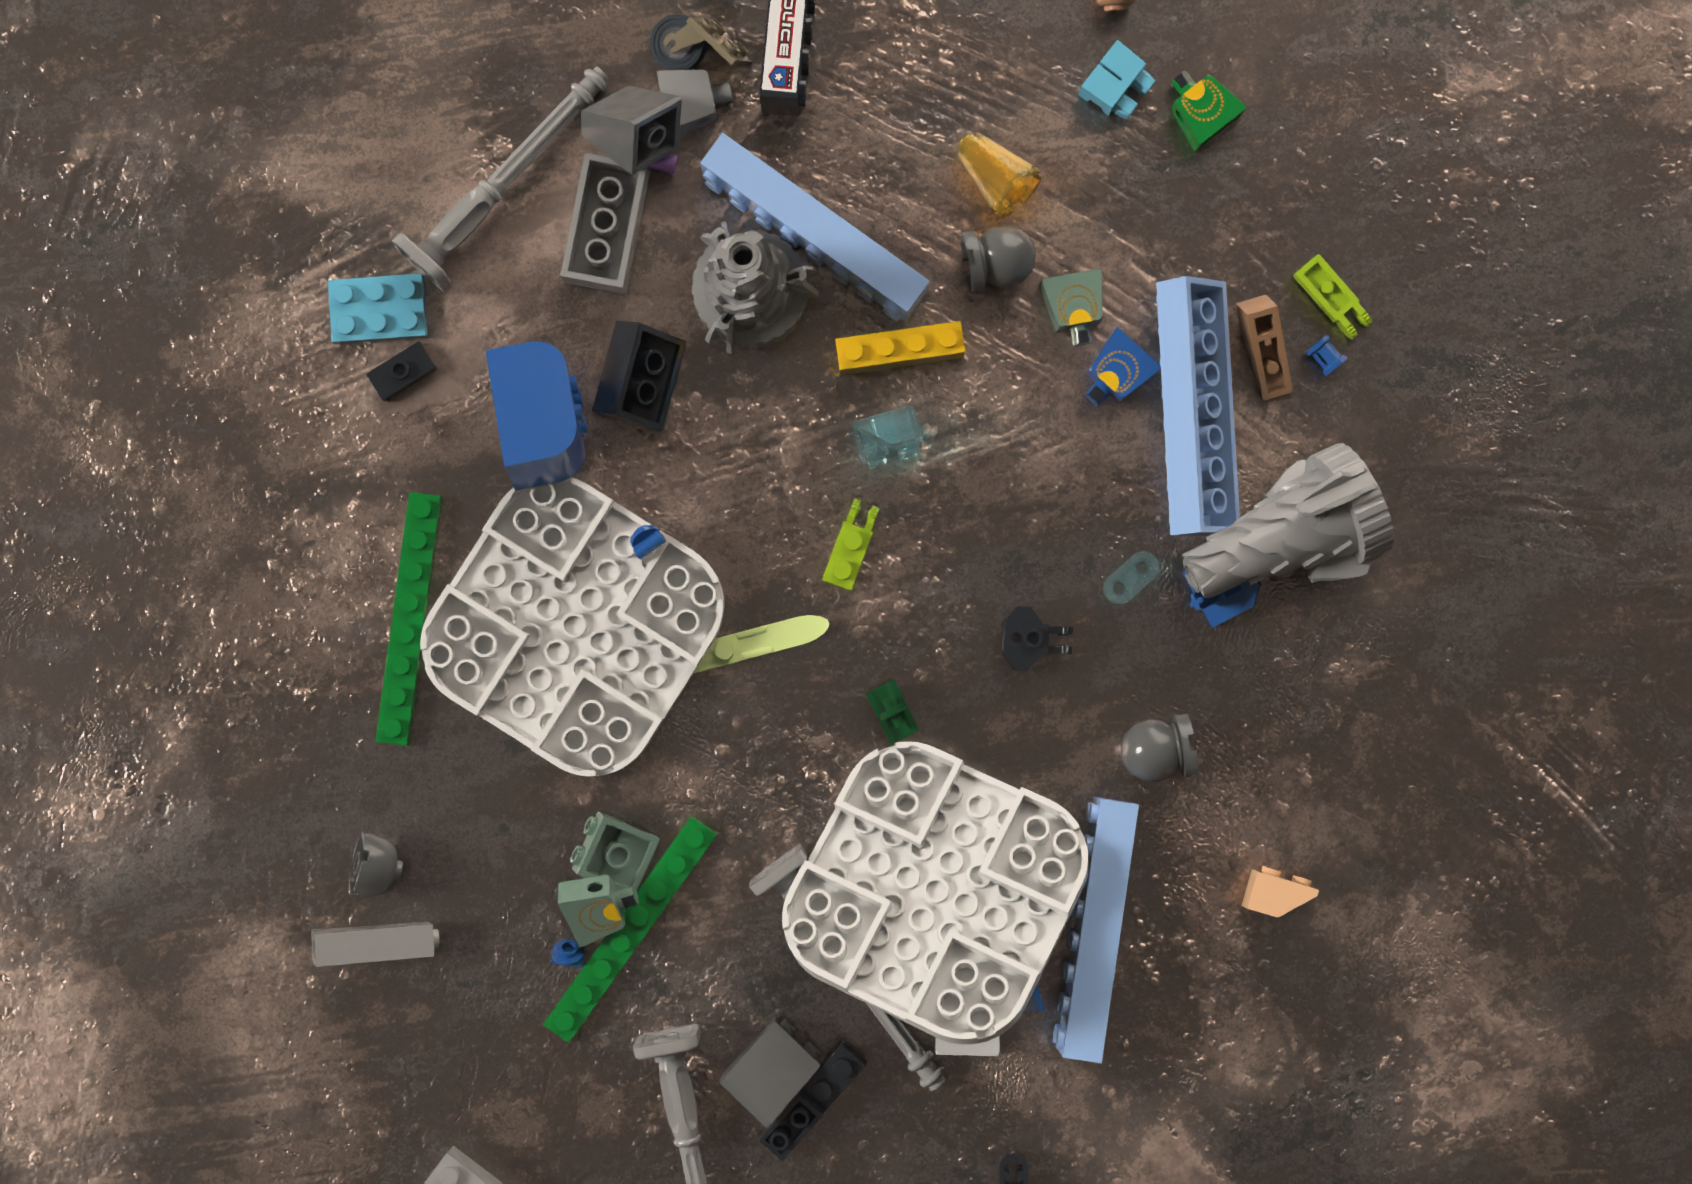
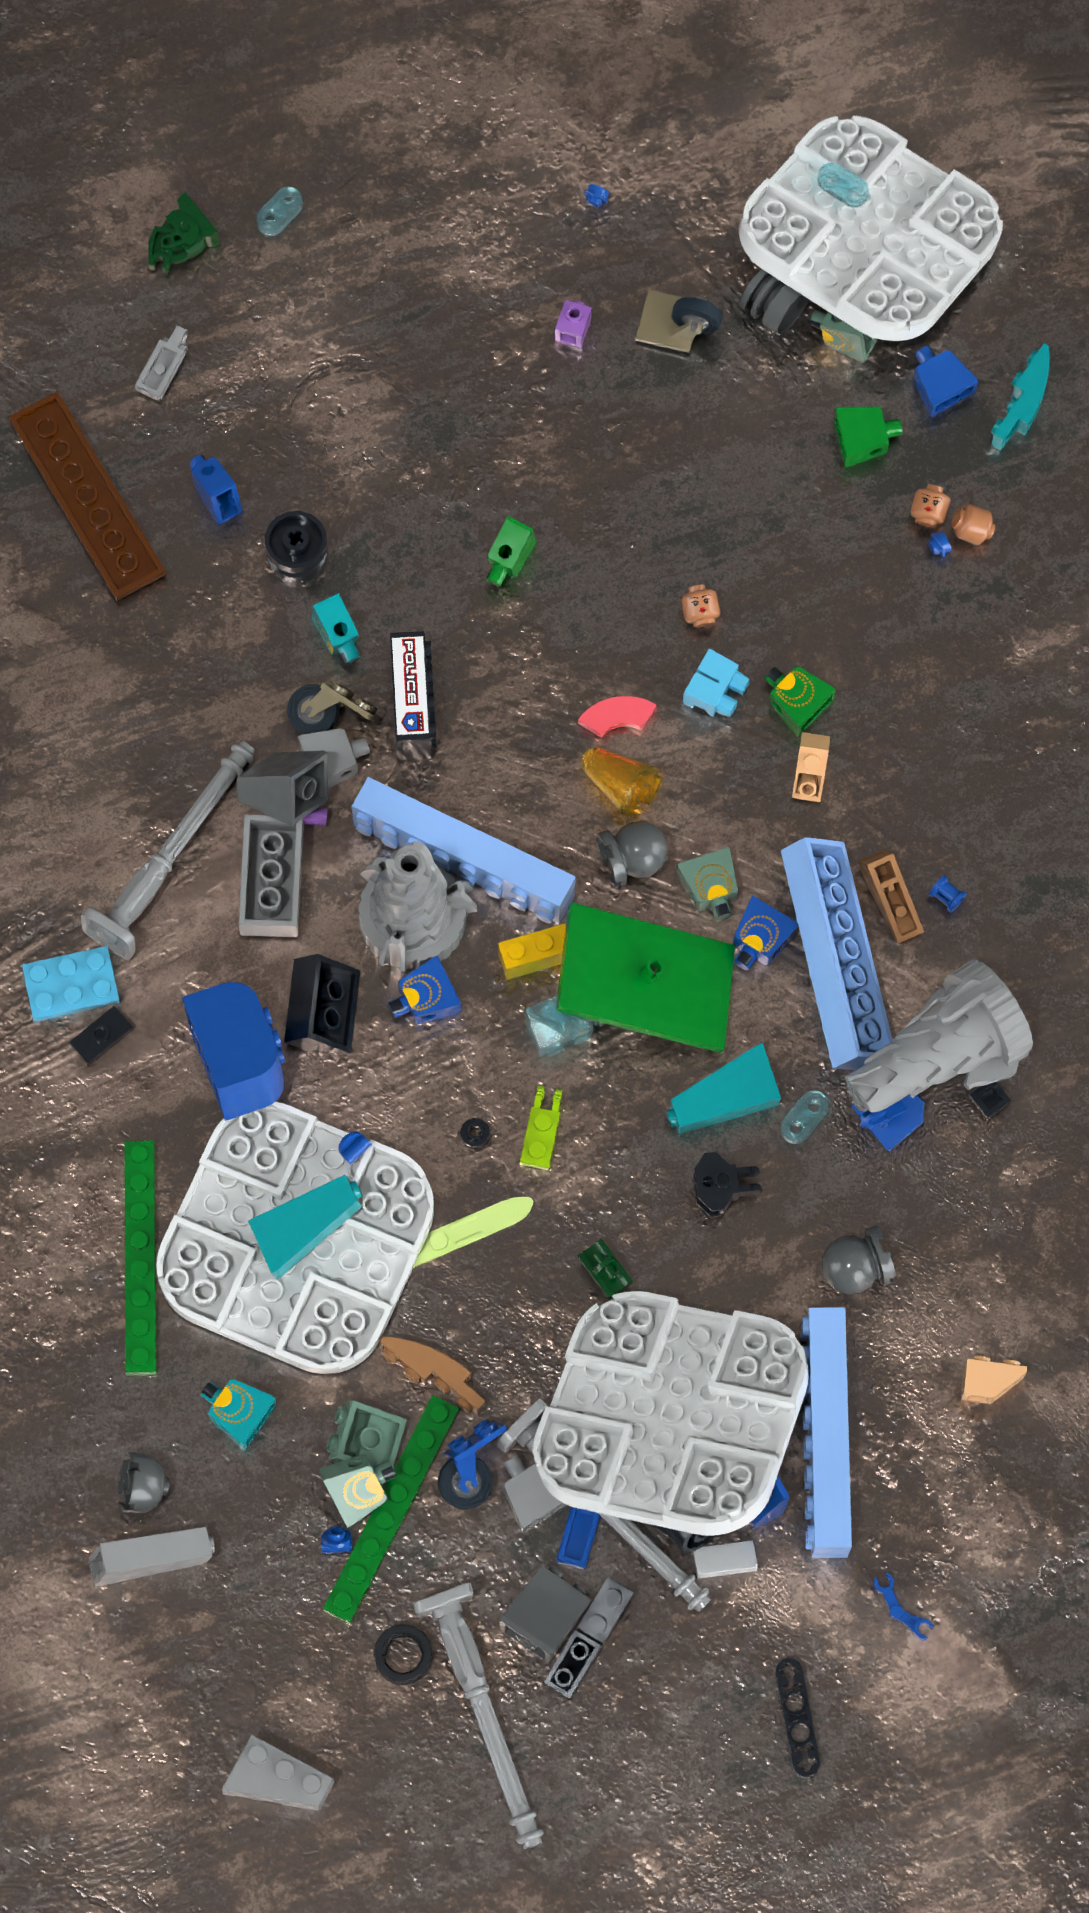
camera: 10 degrees left, 15 degrees down
lime hinge [1293,254,1373,340] -> none
none -> teal torso [200,1379,277,1451]
none -> teal slope [248,1175,363,1279]
none -> black tyre [374,1624,432,1685]
none -> medium nougat slope [380,1337,486,1416]
none -> blue torso [388,956,462,1024]
none -> plate [438,1419,508,1510]
none -> black plate [460,1118,490,1148]
none -> light grey torso [503,1455,567,1534]
none -> green piece [556,902,735,1053]
none -> blue tile [556,1506,600,1570]
none -> coral tile [578,696,657,738]
none -> teal slope [666,1043,781,1135]
none -> light nougat slope [792,732,830,802]
none -> blue piece [873,1573,934,1641]
none -> black plate [969,1082,1011,1120]

